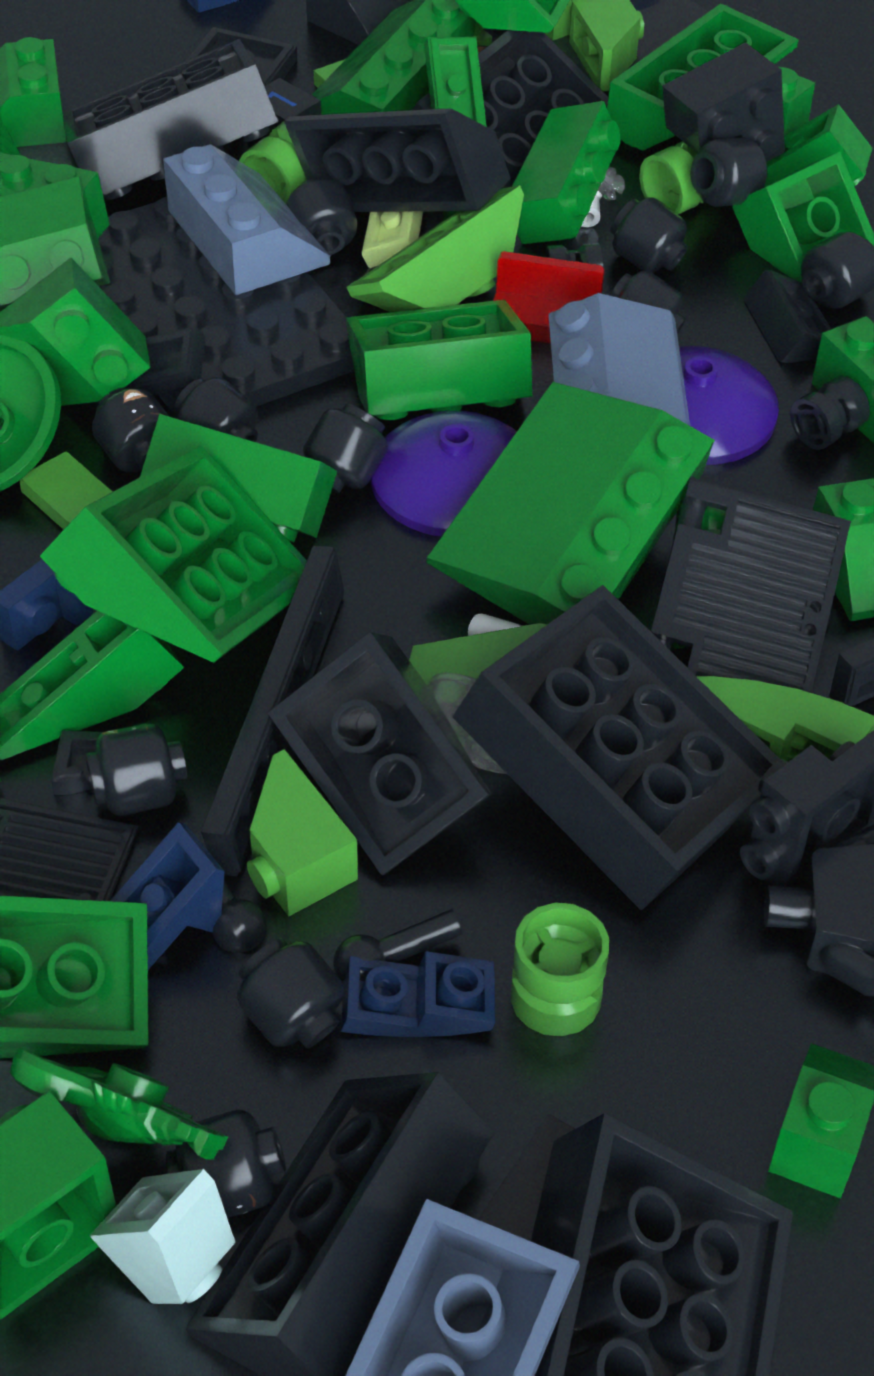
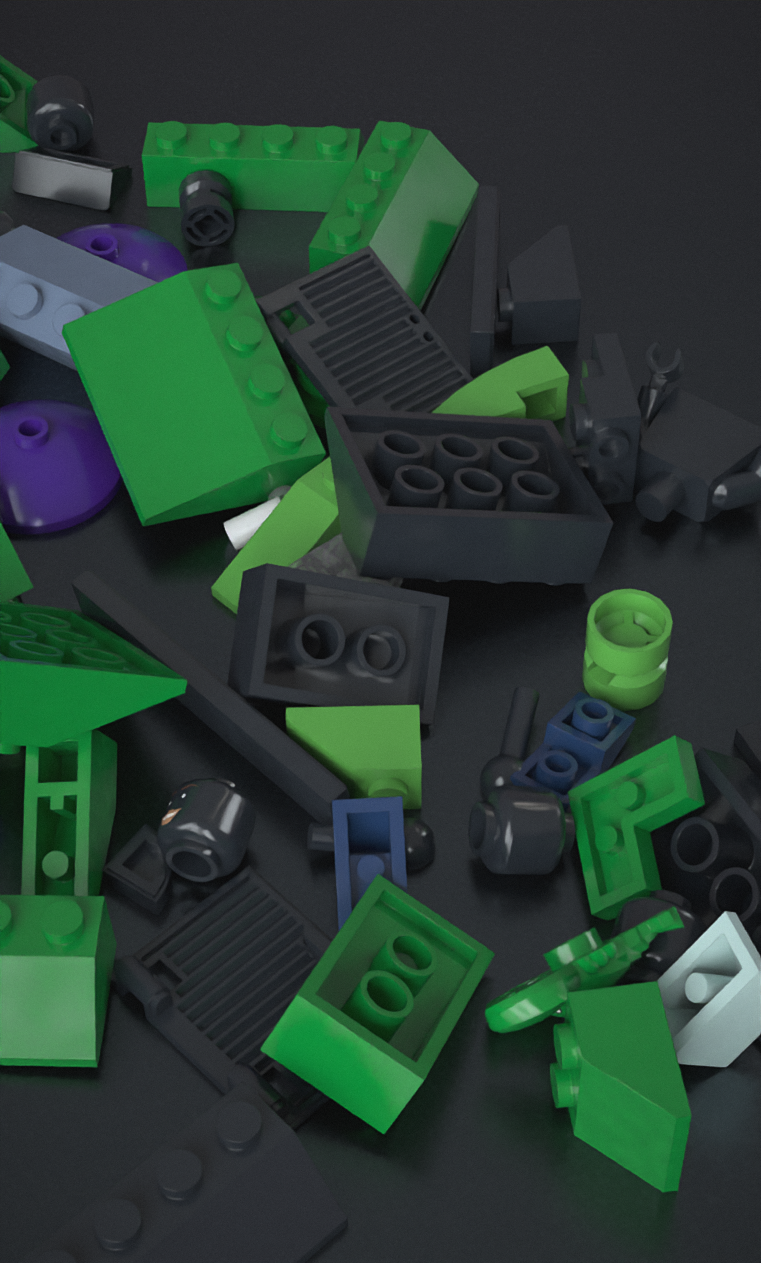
camera: 55 degrees left, 0 degrees up
none -> green plate [568,736,705,921]

